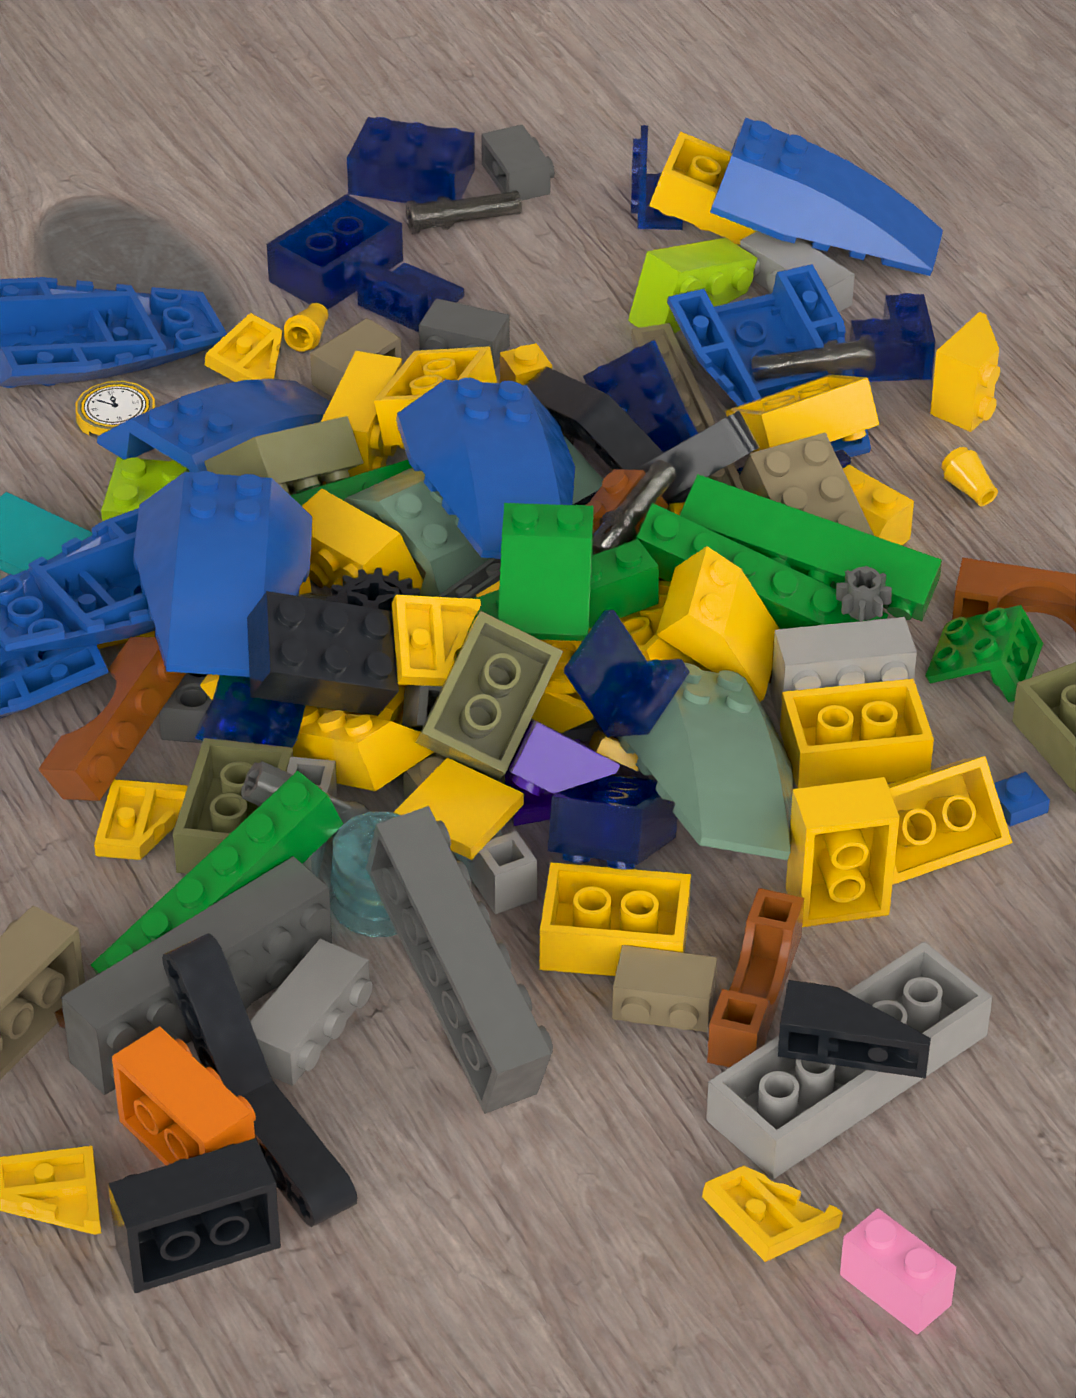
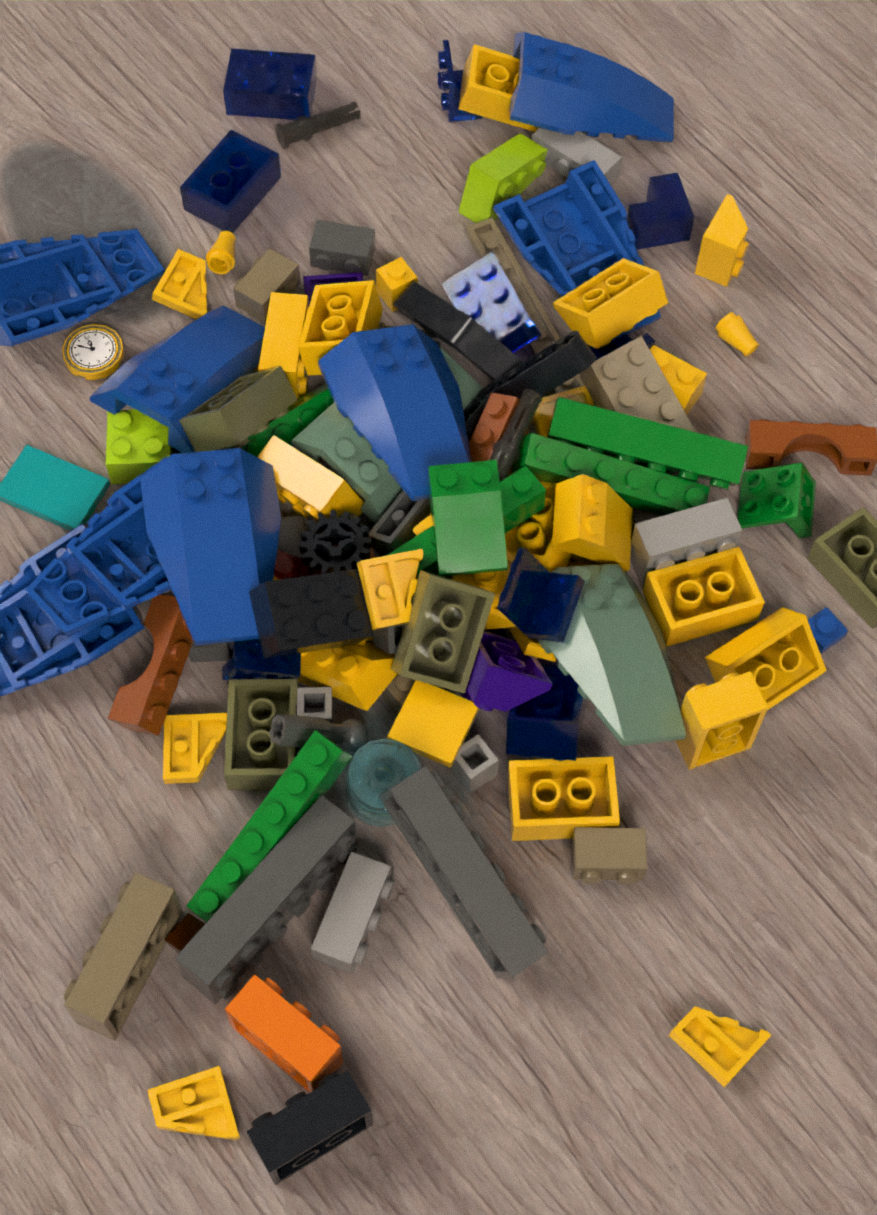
camera: 10 degrees left, 20 degrees up
black beam [162,933,358,1227] -> none
clear blue bracket [356,260,465,332] -> none
dark grey brick [481,124,555,204] -> none
light grey brick [706,942,992,1180] -> none
dark orange arch [707,888,804,1068] -> none
clear smoke pin [752,335,876,382] -> none
black slope [777,980,931,1079] -> none
dark grey gear [836,566,892,621] -> none
bright pink brick [840,1208,957,1335] -> none

